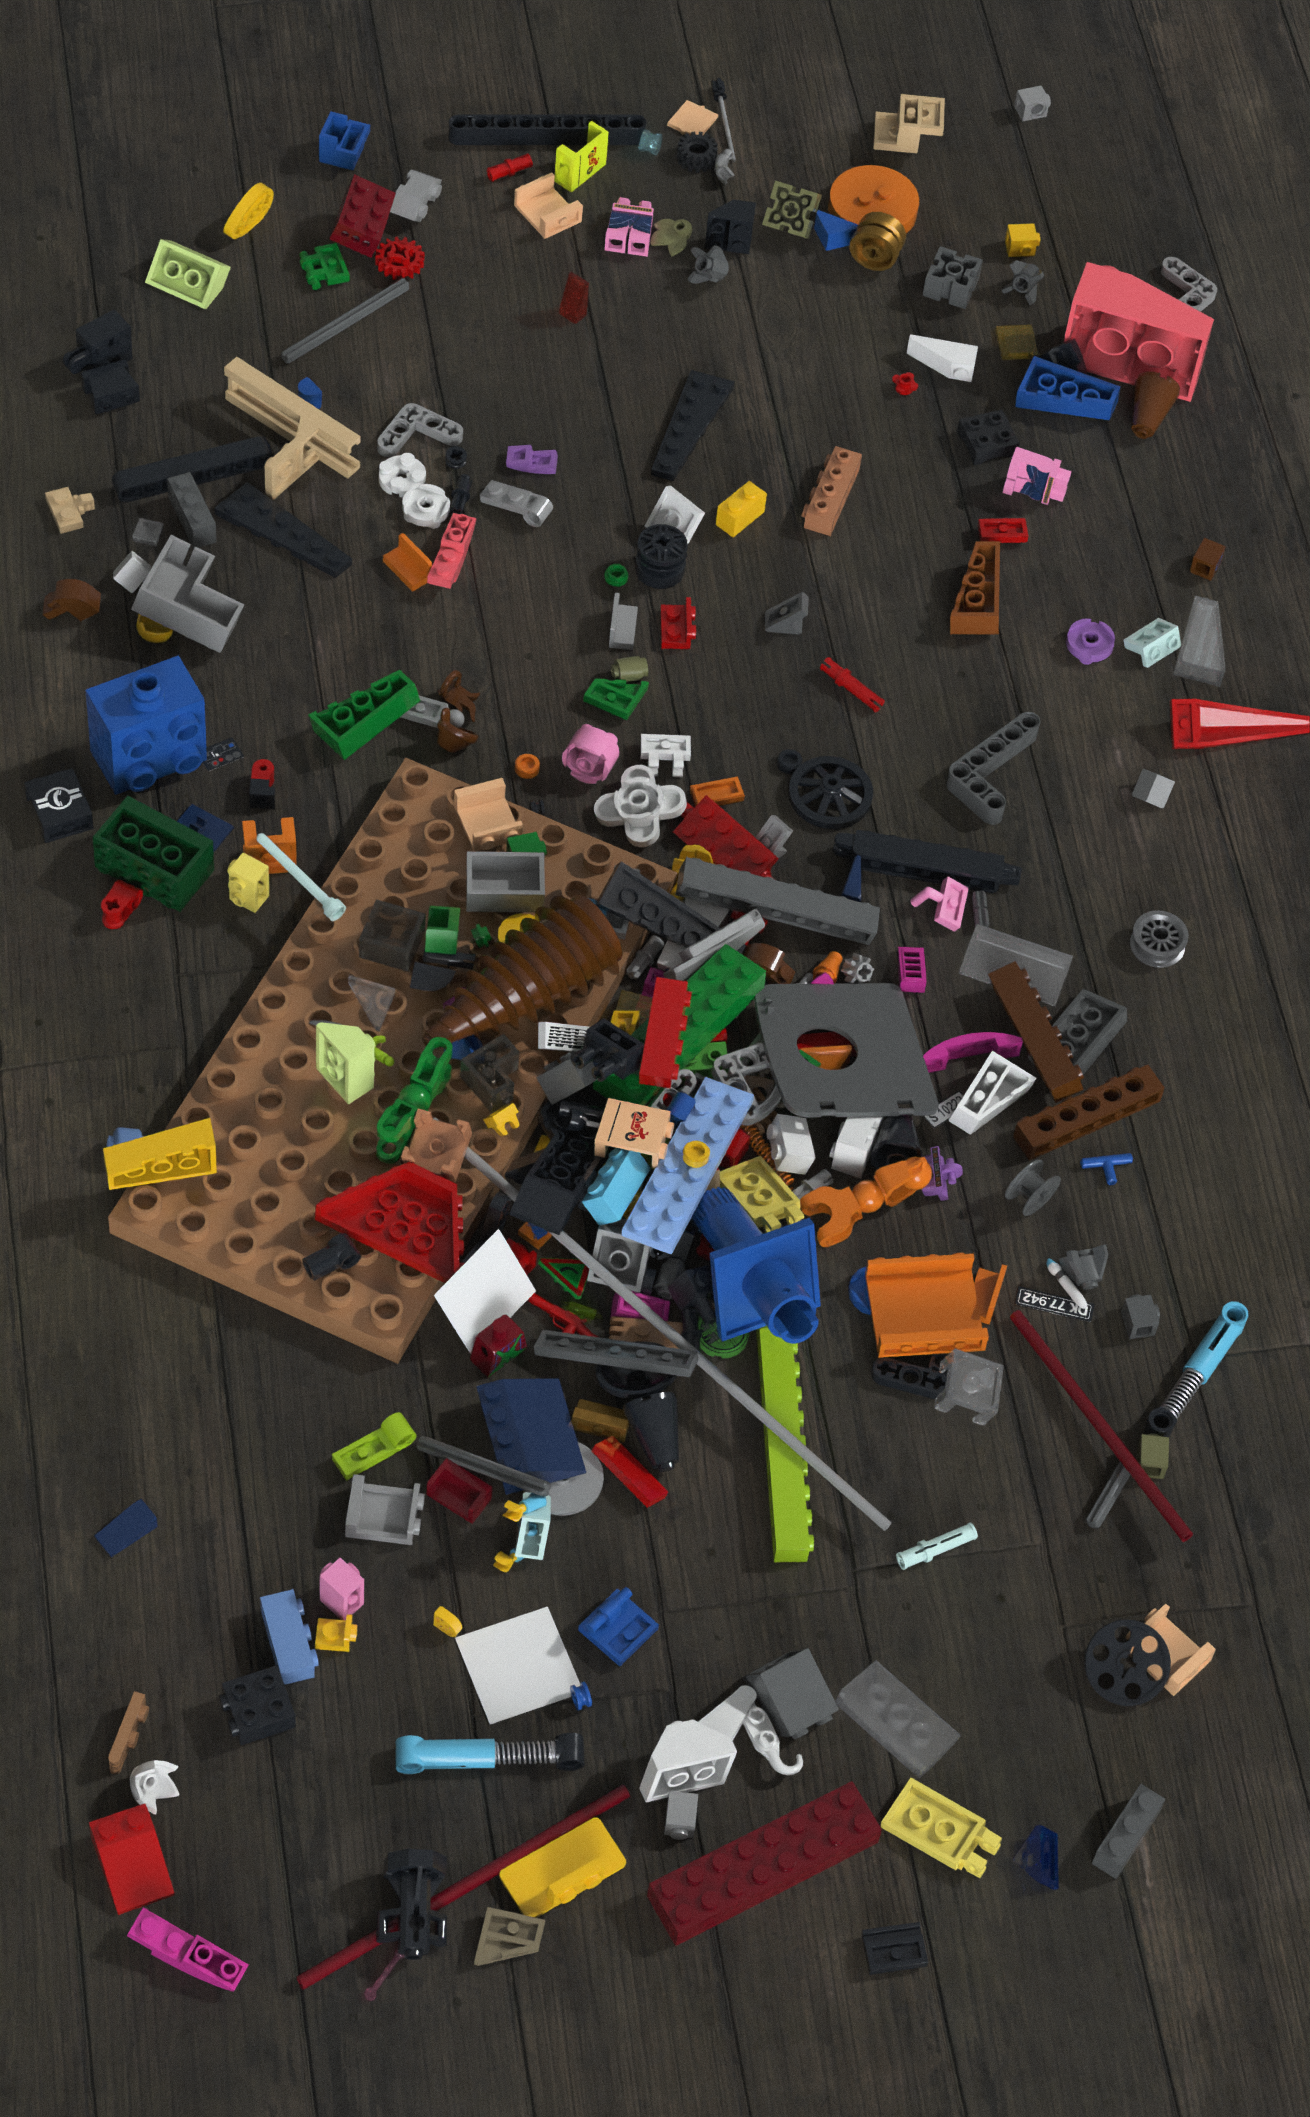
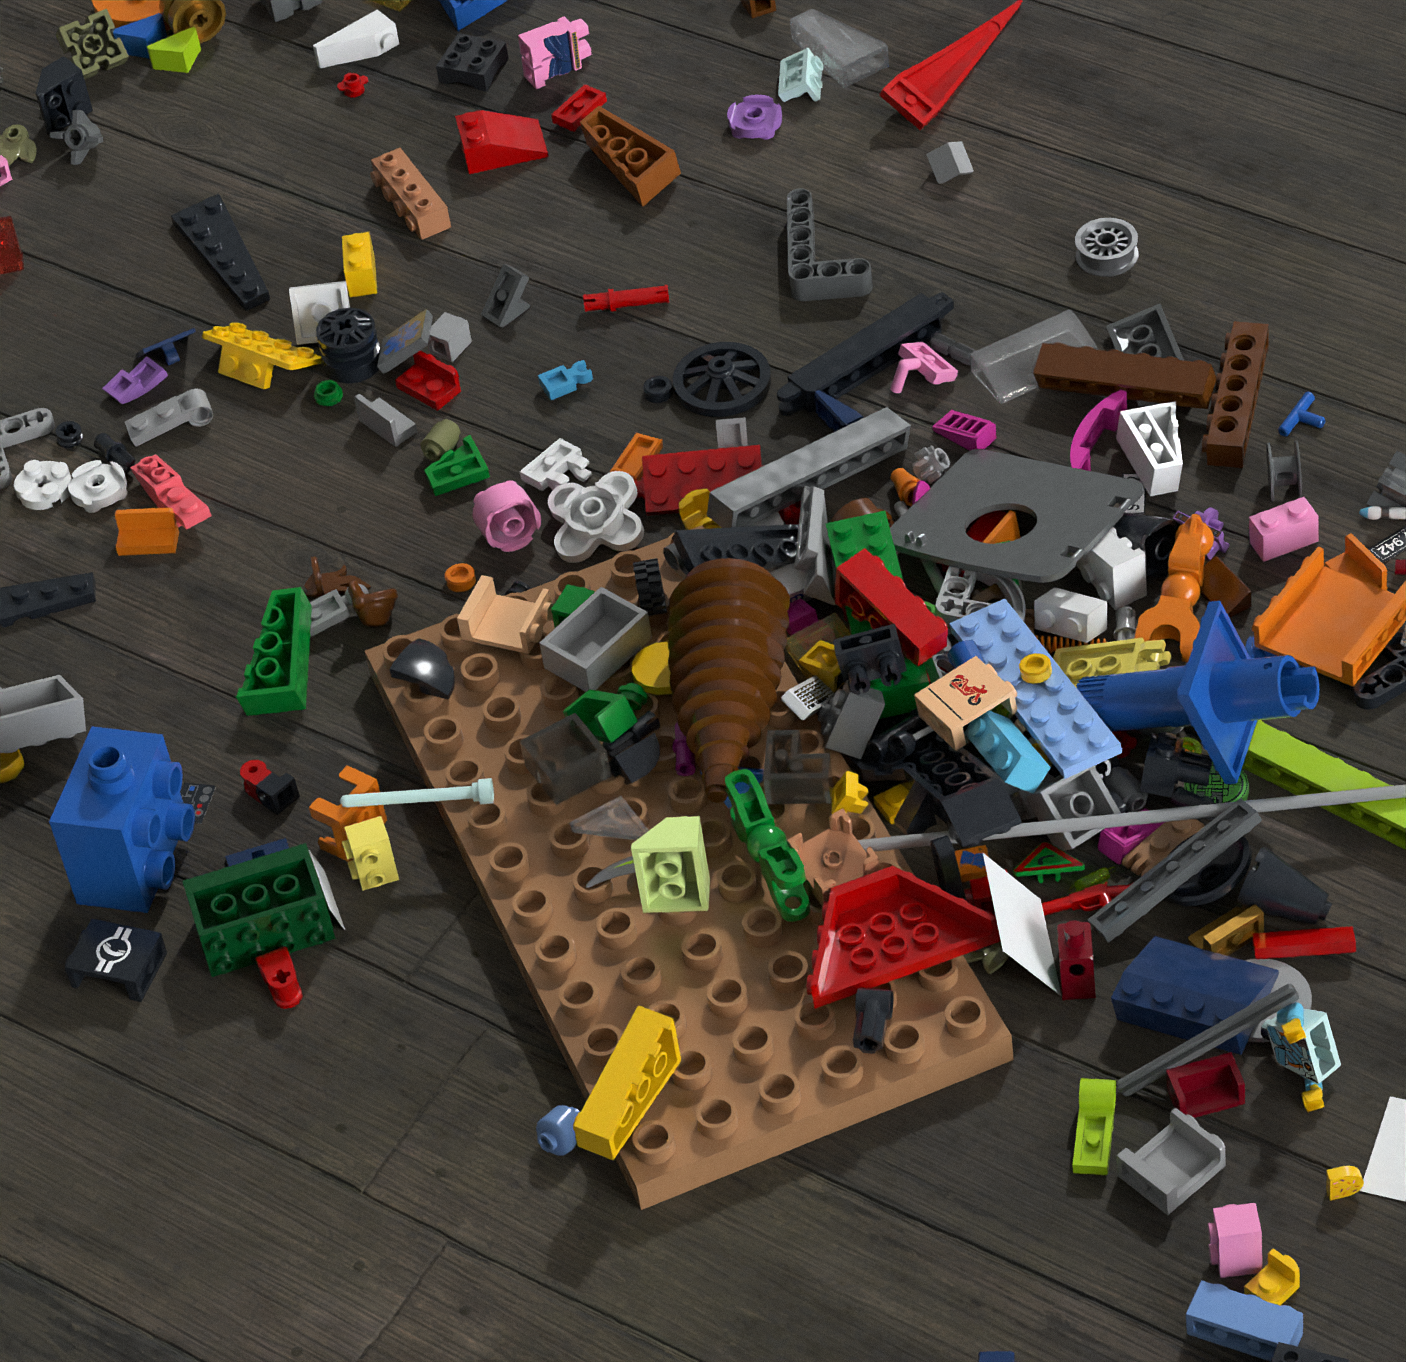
camera: 35 degrees left, 10 degrees down
none -> dark blue piece [135,328,196,366]
none -> lime slope [147,26,201,73]
none -> yellow bracket [202,323,322,389]
none -> white sticker [309,850,345,930]
none -> dark grey tile [377,309,433,374]
none -> black brick [389,638,455,700]
none -> light grey brick [428,312,472,362]
none -> red slope [455,110,549,174]
none -> dark azure plate [538,360,593,400]
none -> black tyre [633,558,667,616]
none -> reddish brown slope [1200,556,1252,618]
none -> bright pink brick [1249,497,1319,562]

